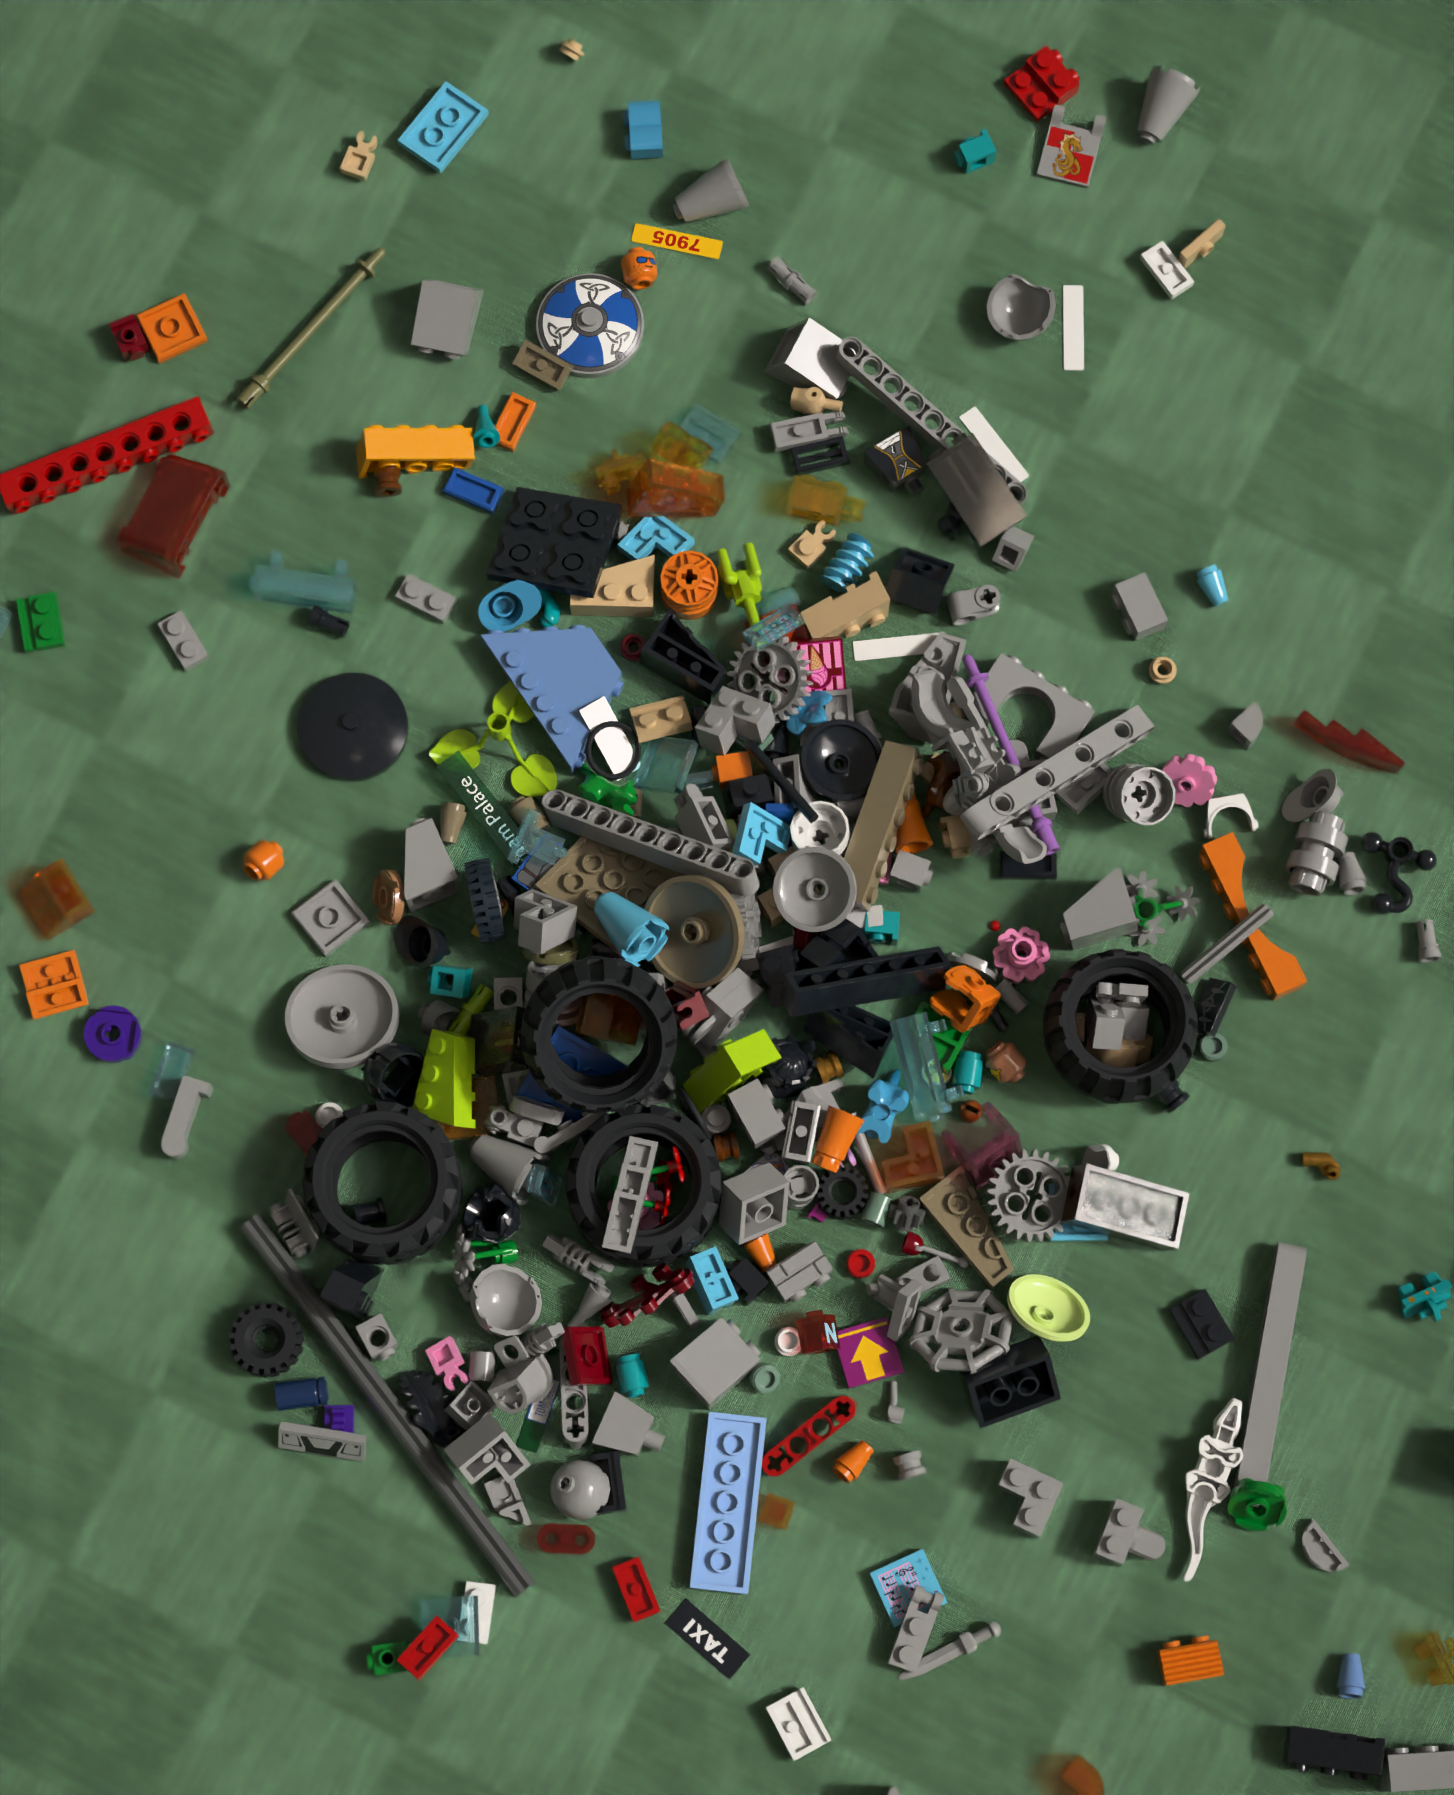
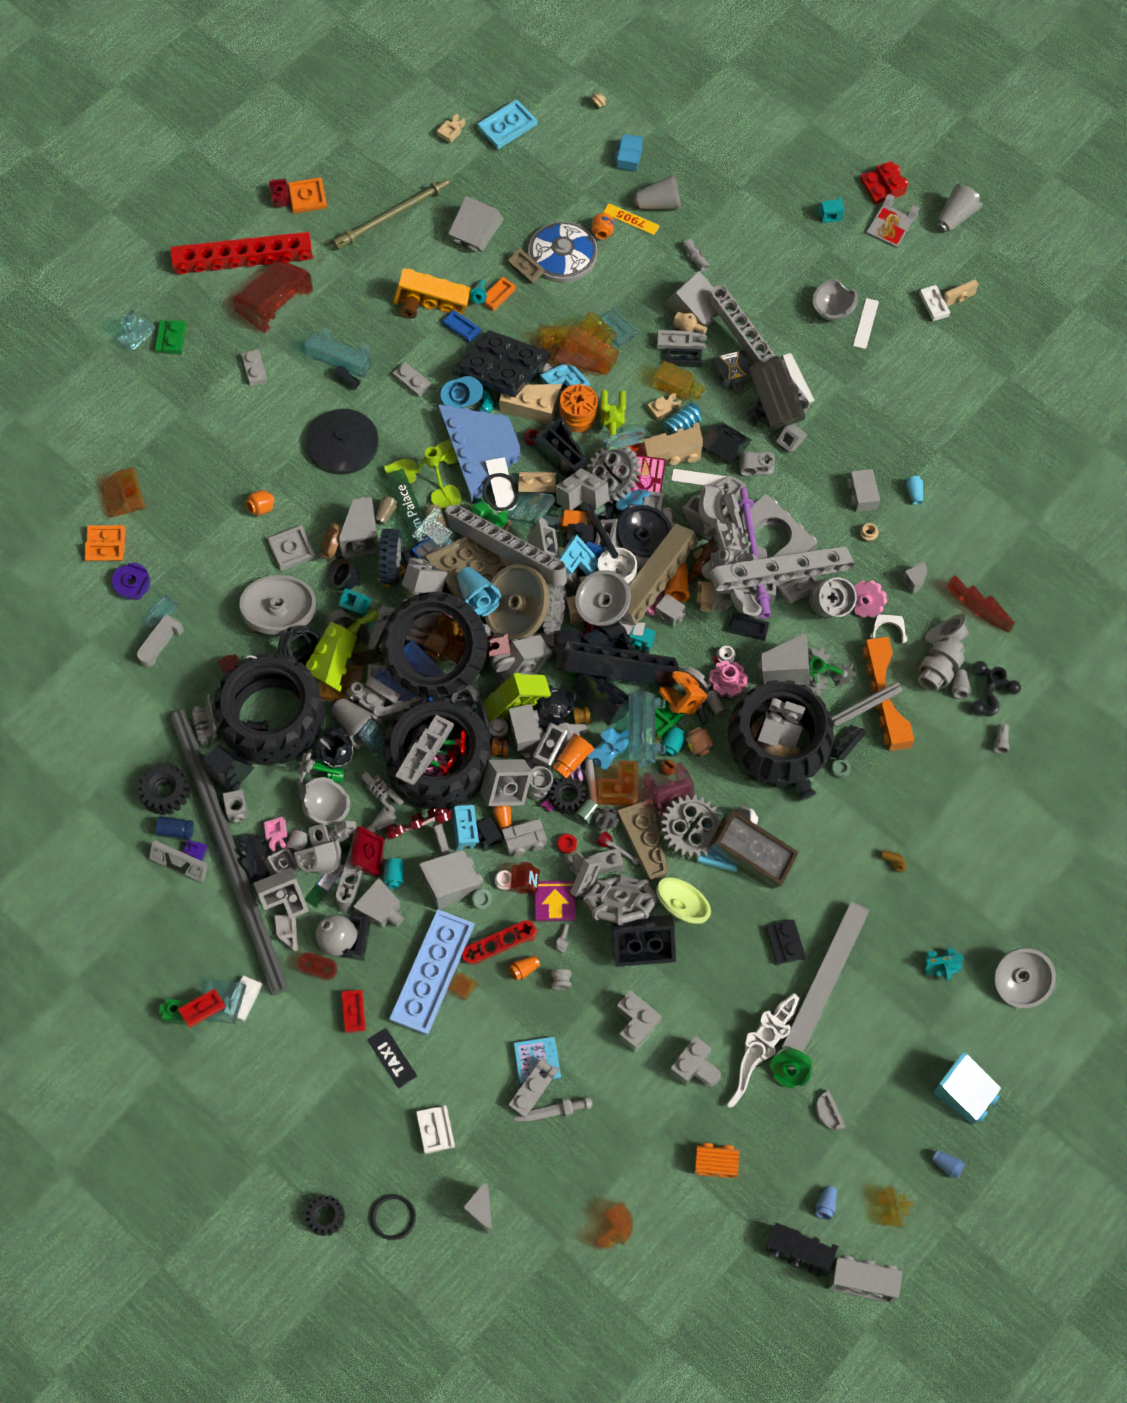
camera: 15 degrees right, 10 degrees down
none -> white plate [717,646,736,663]

